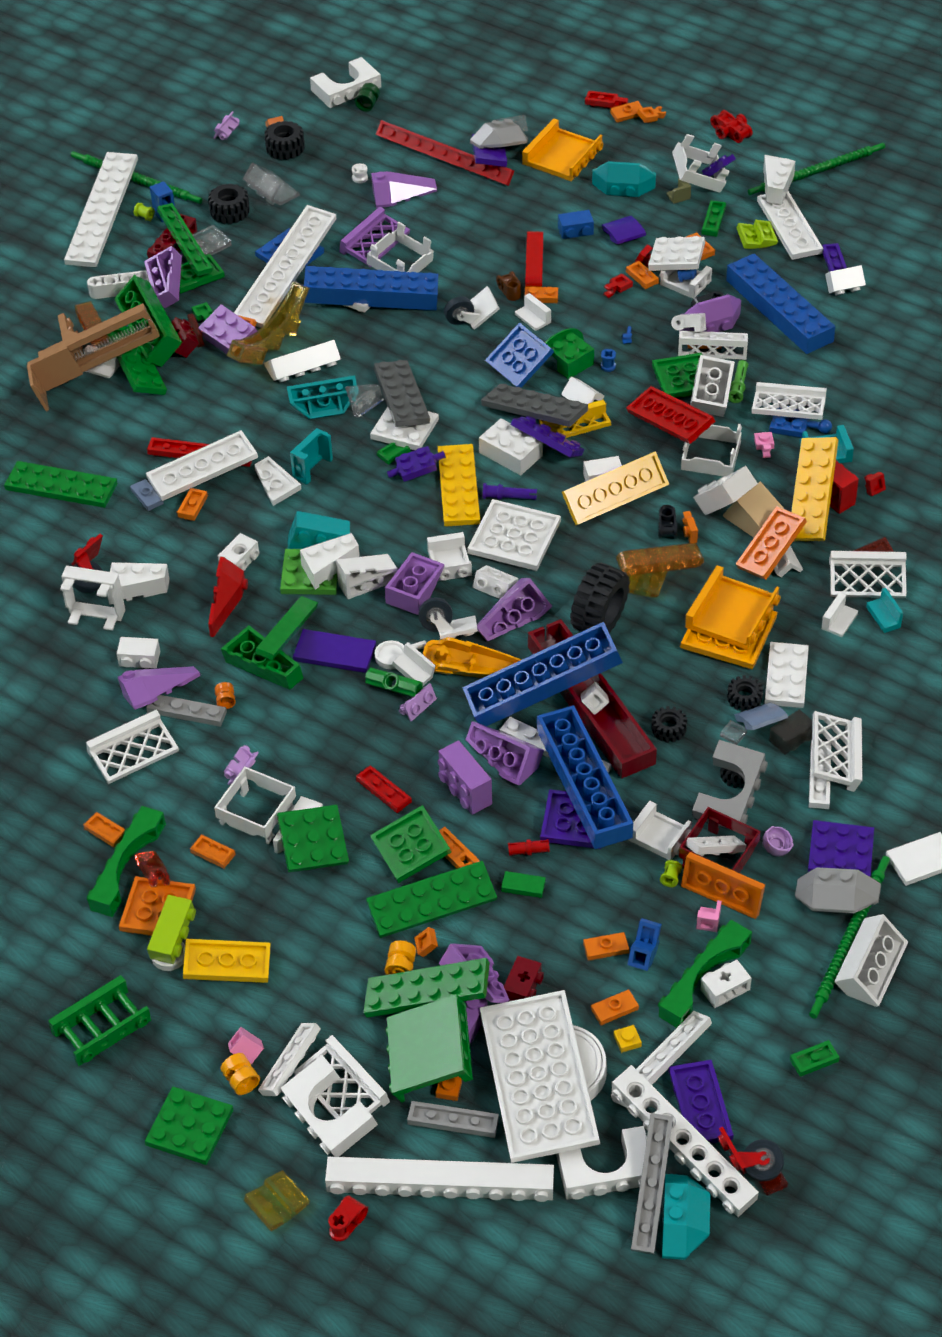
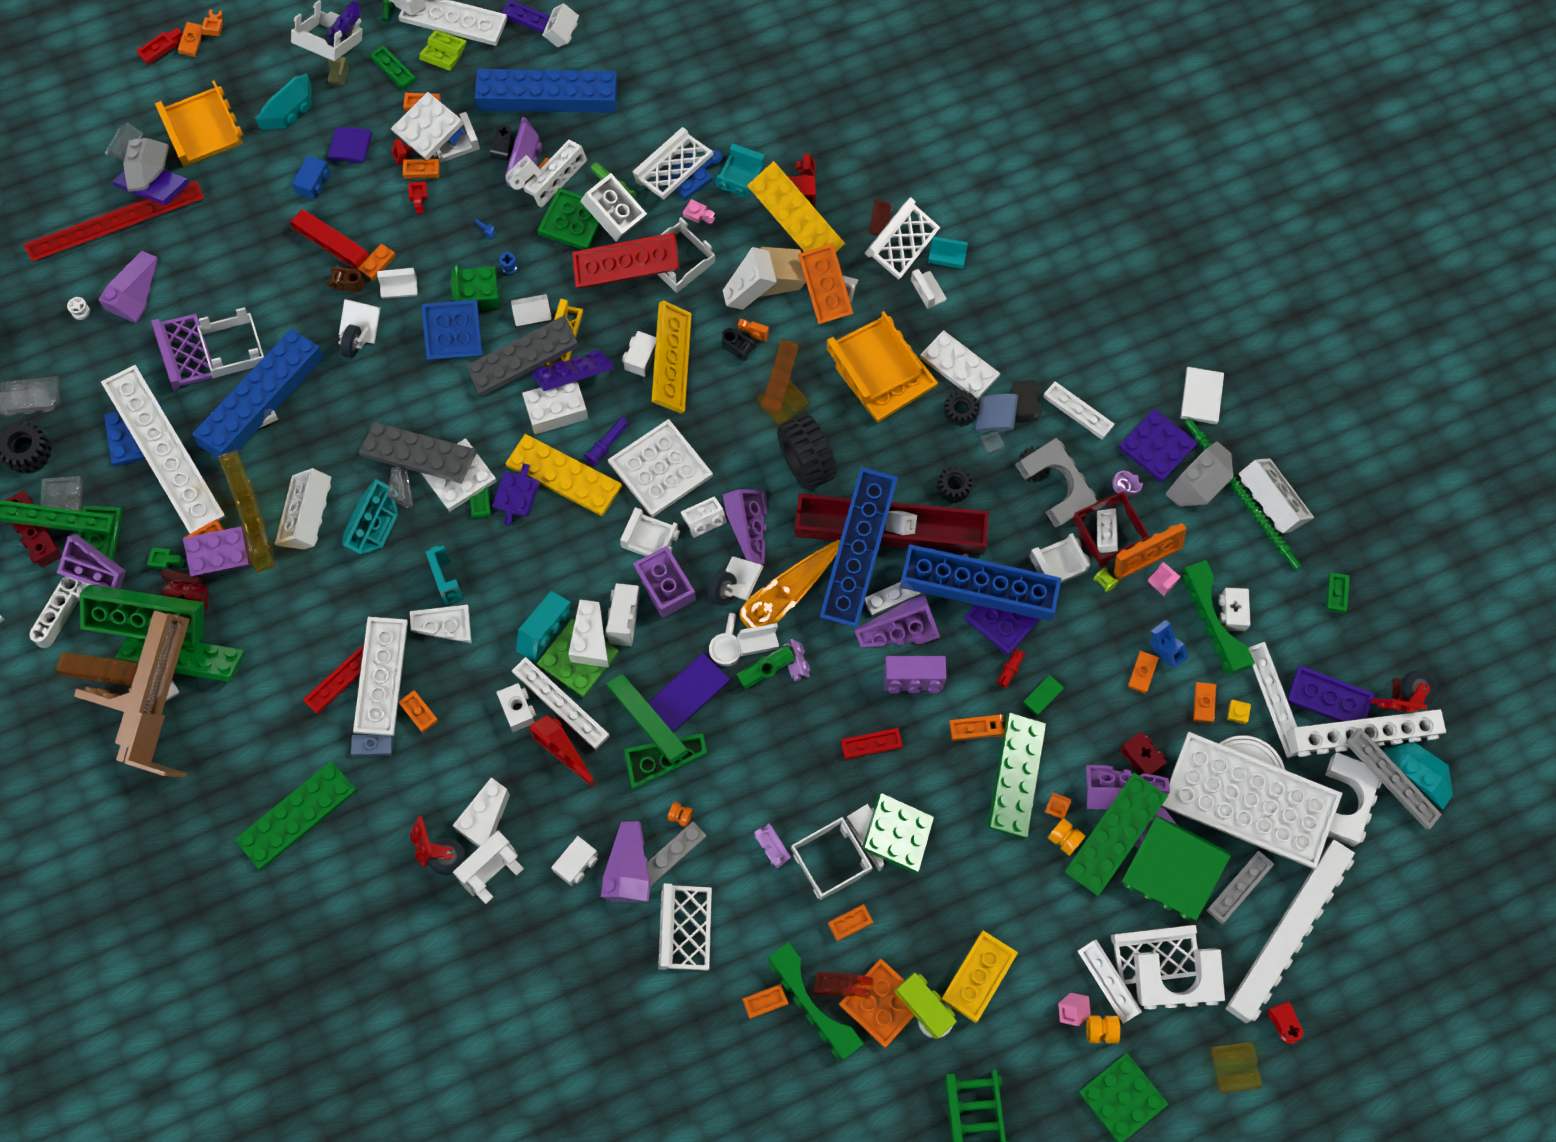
camera: 60 degrees left, 20 degrees up
green plate [370,805,452,883] -> none
white fence [812,711,862,792] -> none
none -> white plate [512,657,609,750]

